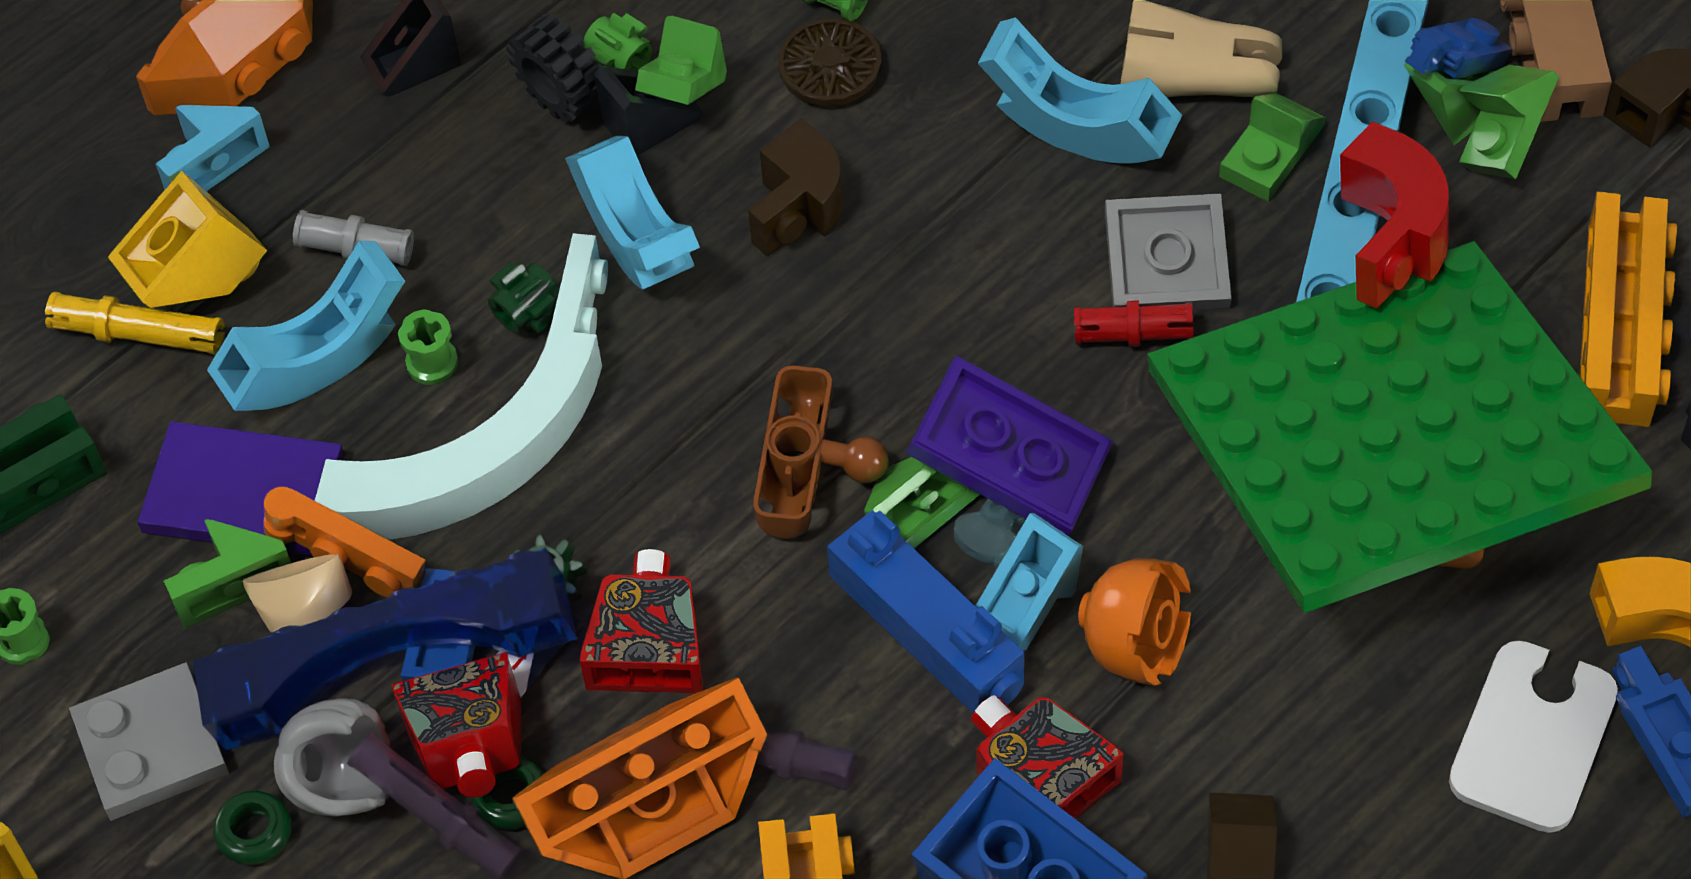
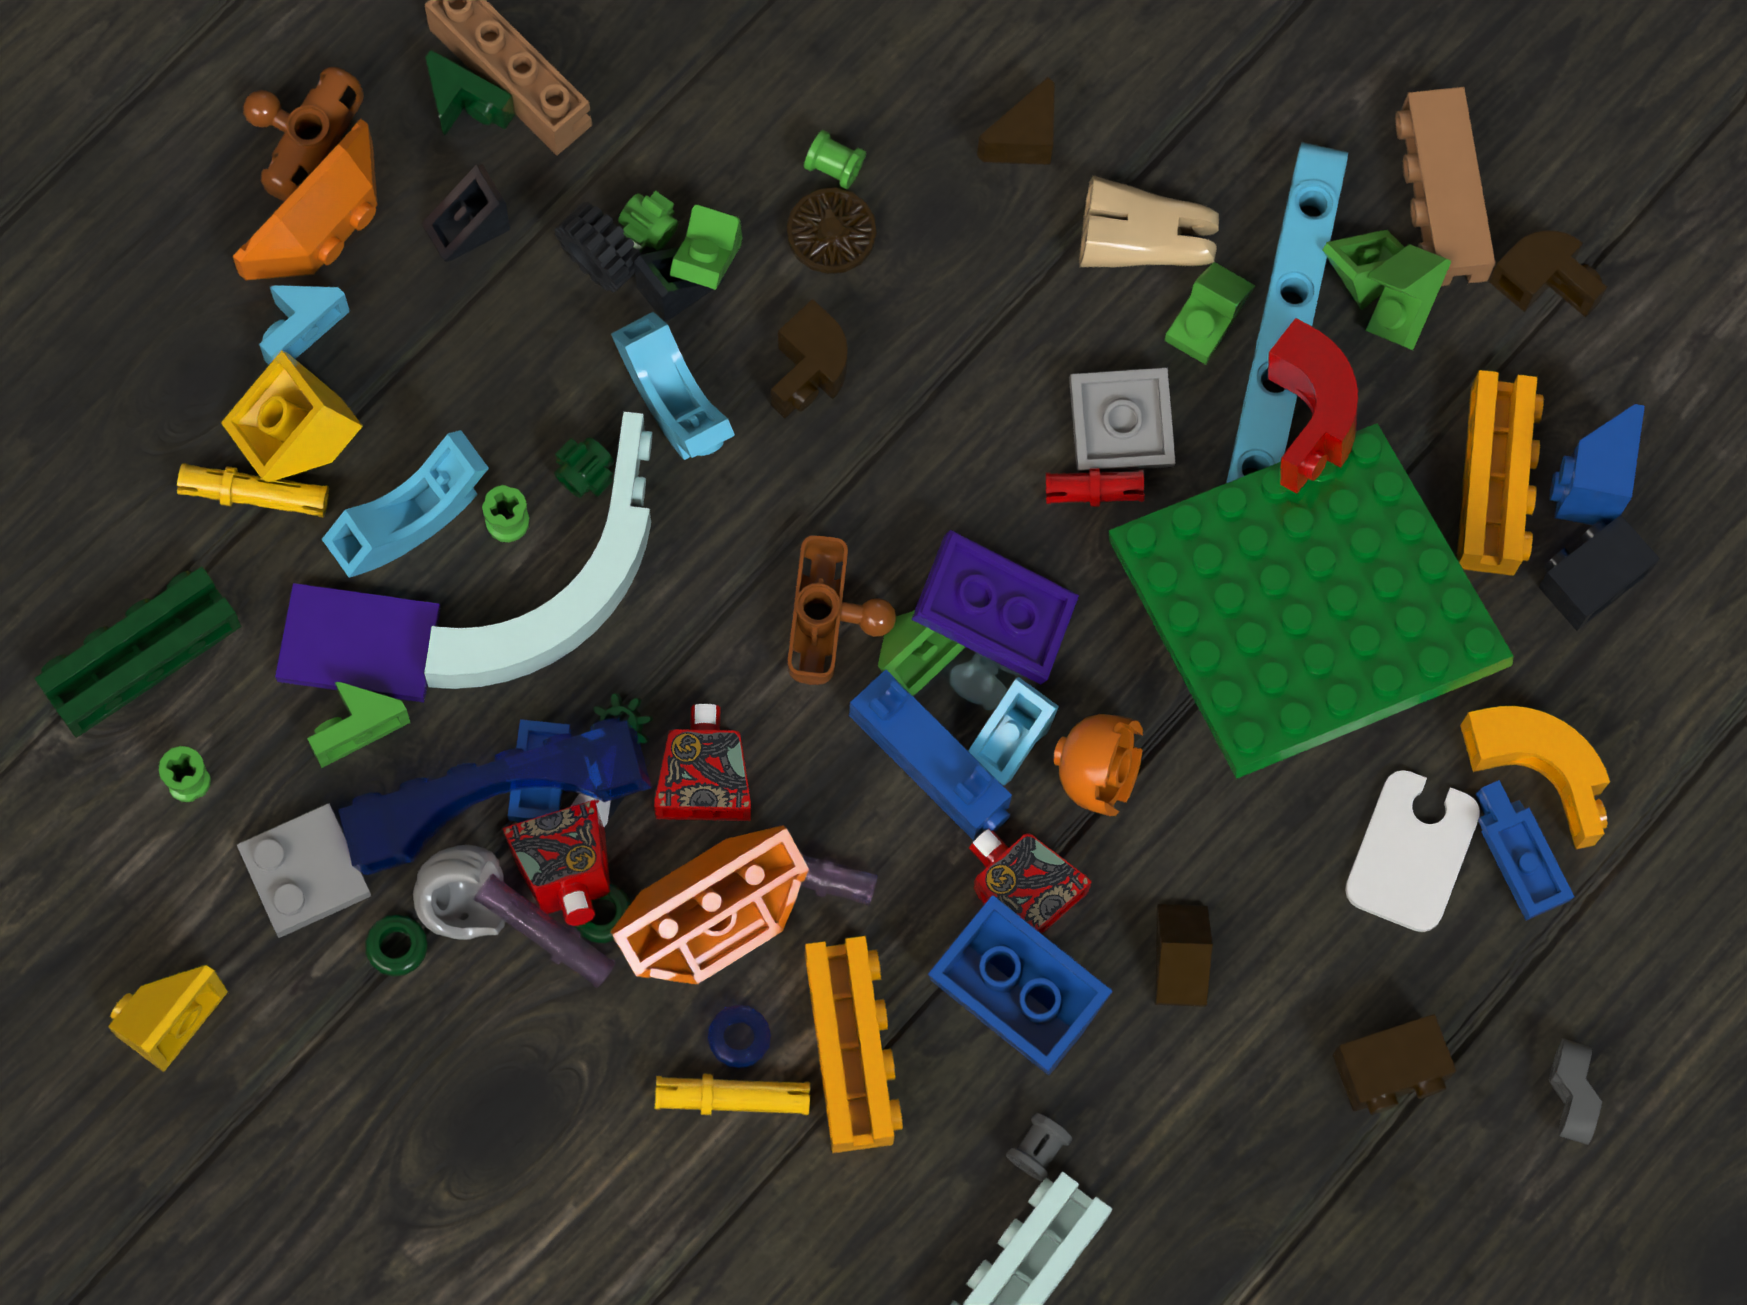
camera: 10 degrees left, 15 degrees up
tan piece [242,554,352,633] -> none
orange plate [263,487,426,603] -> none
light grey pin [293,210,414,266] -> none
medium azure arch [978,18,1182,163] -> none
blue hinge [1405,18,1513,79] -> none

